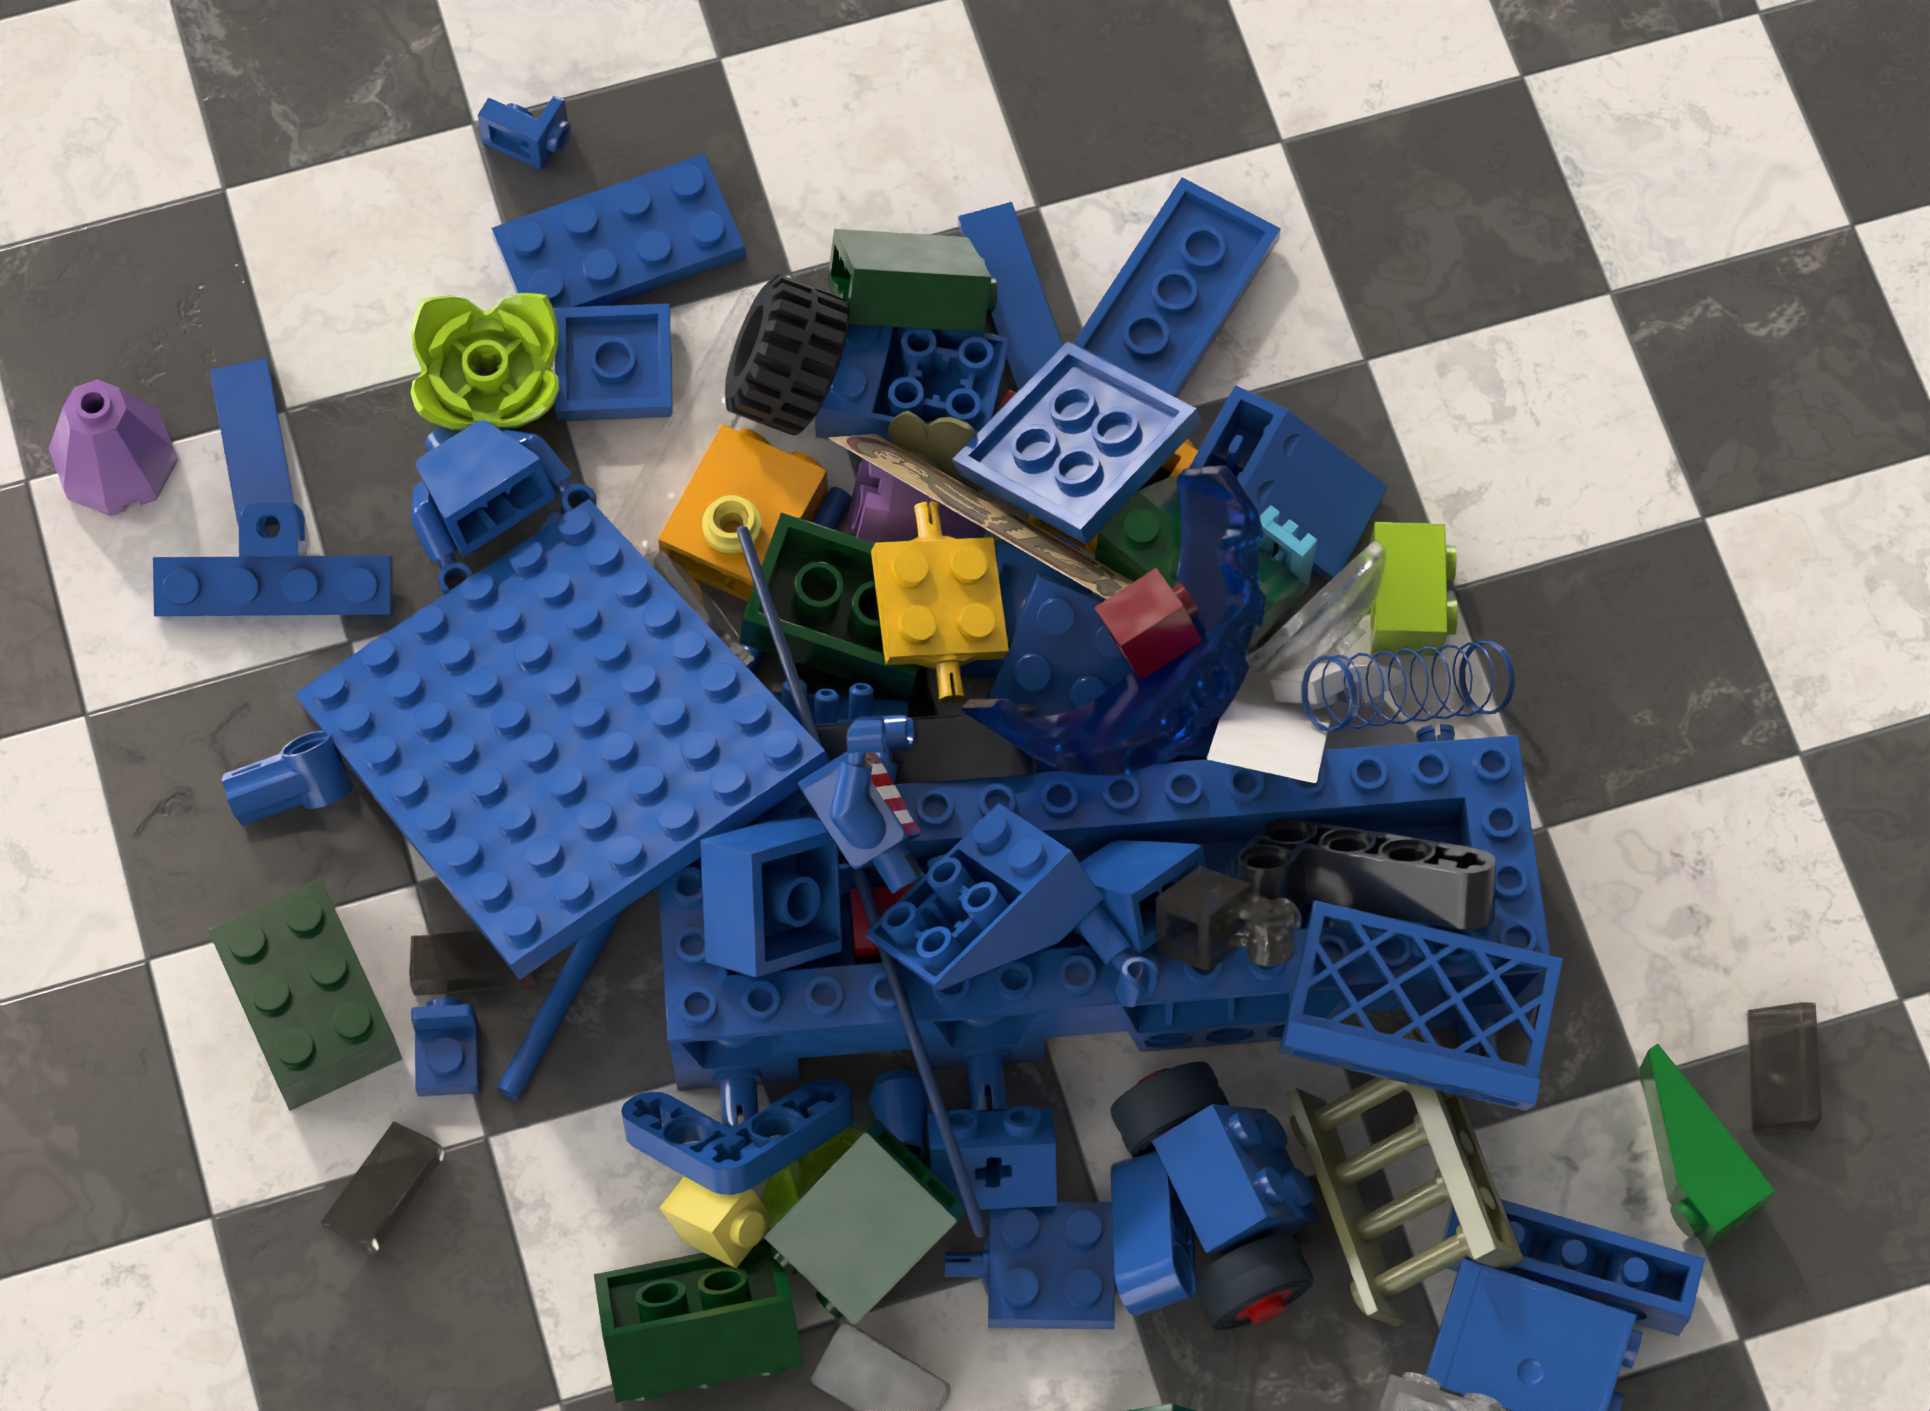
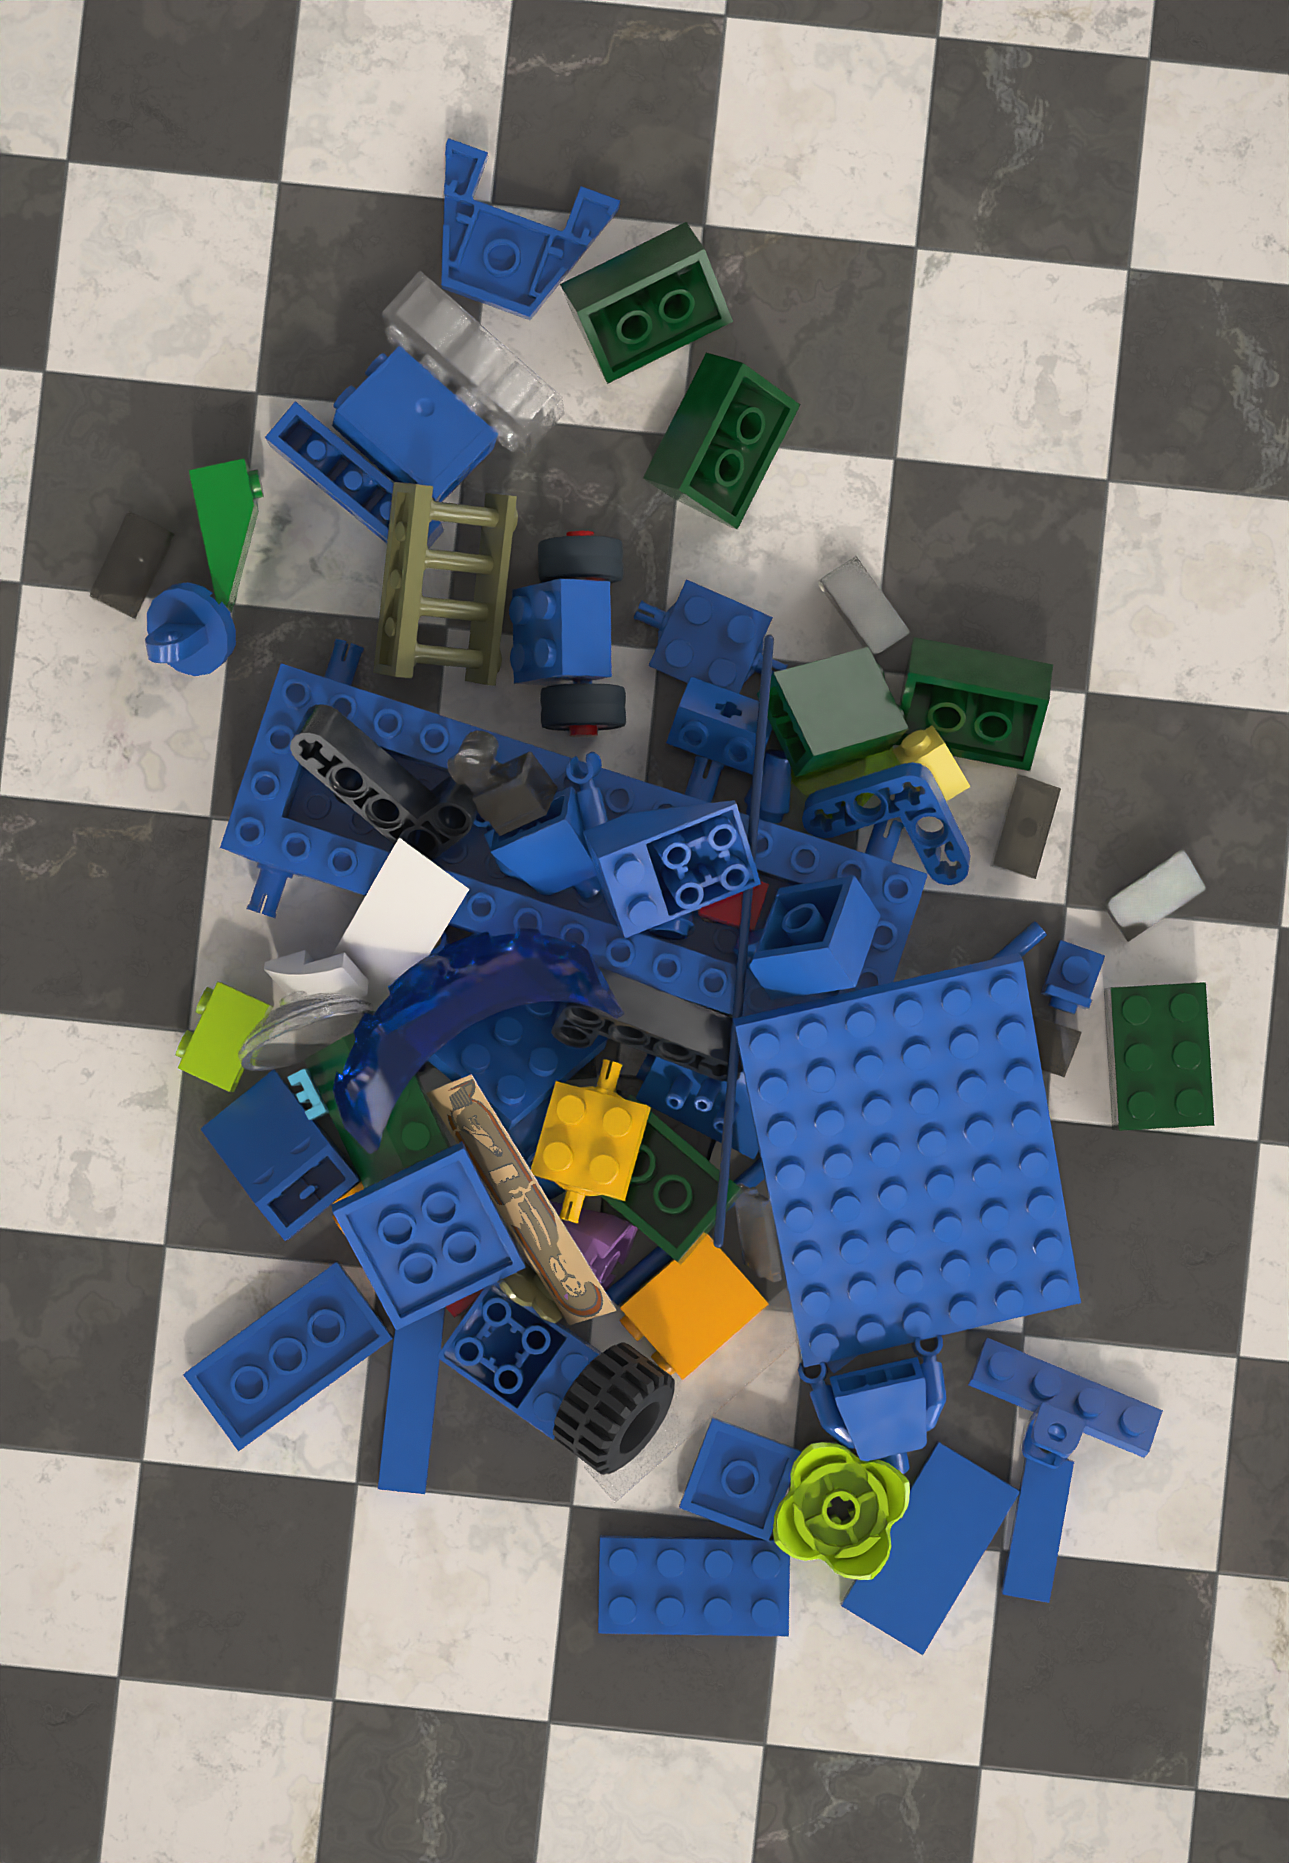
camera: 155 degrees left, 20 degrees up
medium lavender cone [48,379,178,516] -> none
blue piece [222,730,354,826] -> none
blue bracket [478,95,571,170] -> none
light yellow plate [702,495,762,554] -> none
blue torso [798,715,924,894] -> none
dark green brick [827,229,997,332] -> none
dark red brick [1094,568,1202,680] -> none
blue beam [1111,1149,1197,1316] -> none
blue fence [1278,901,1563,1111] -> none
blue piece [1301,641,1515,732] -> none
none -> blue tile [145,582,236,676]
none -> blue tile [840,1441,1021,1655]
none -> clear smoke slope [990,774,1061,879]

